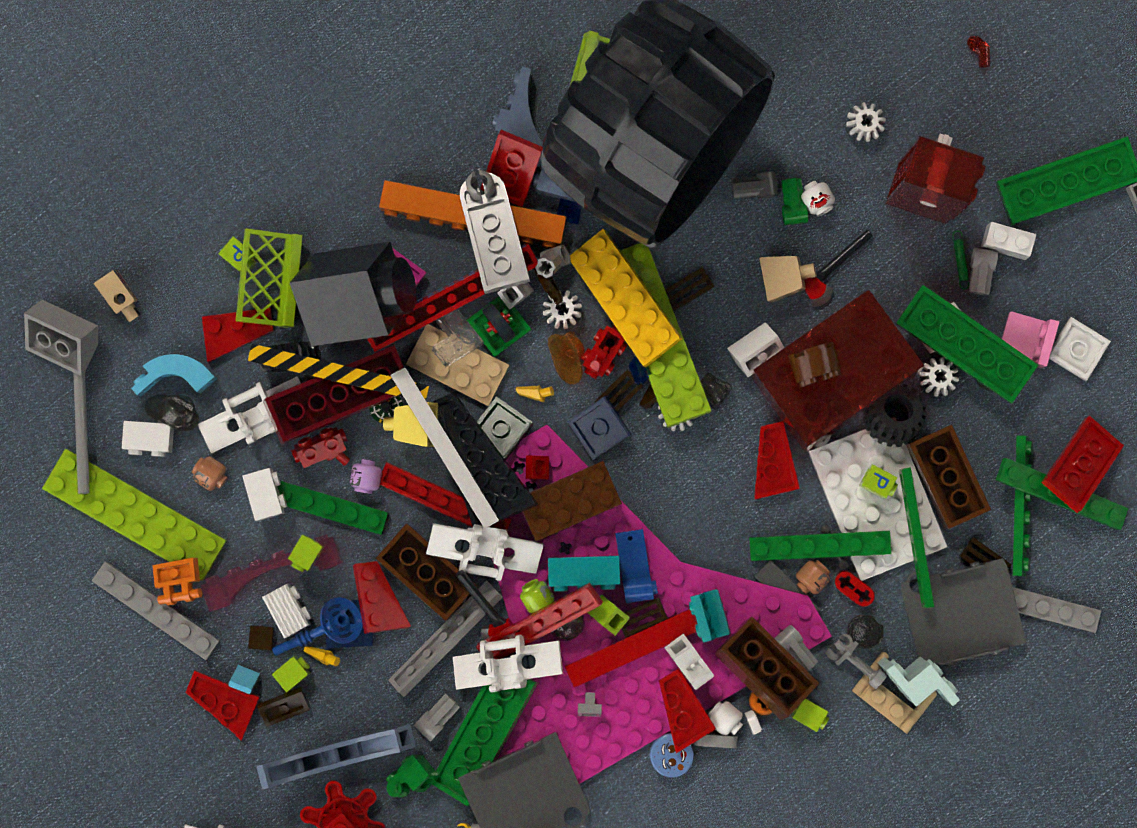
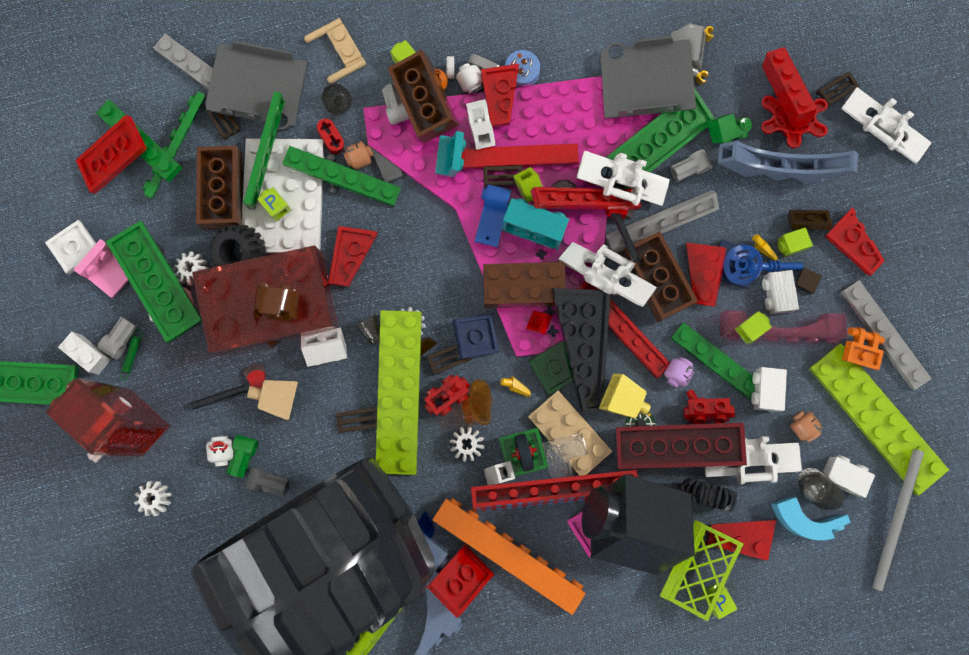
camera: 160 degrees left, 5 degrees down
light grey slope [24,300,98,376] -> none
tan torso [94,269,141,322] -> none
medium azure tile [228,665,260,694] -> none
sticker [248,344,429,400] -> none
white sticker [391,368,499,528] -> none
light grey plate [460,170,530,294] -> none
lime head [520,579,555,614] -> none
dark brown tile [534,268,563,305] -> none
light grey piece [535,245,570,278] -> none
yellow plate [570,229,682,367] -> none
light grey tile [578,692,602,717] -> none
clear blue tile [628,355,651,385] -> none
light grey bar [826,634,887,689] -> none
light aqua bracket [877,657,960,706] -> none
clear red arm [967,36,990,68] -> none

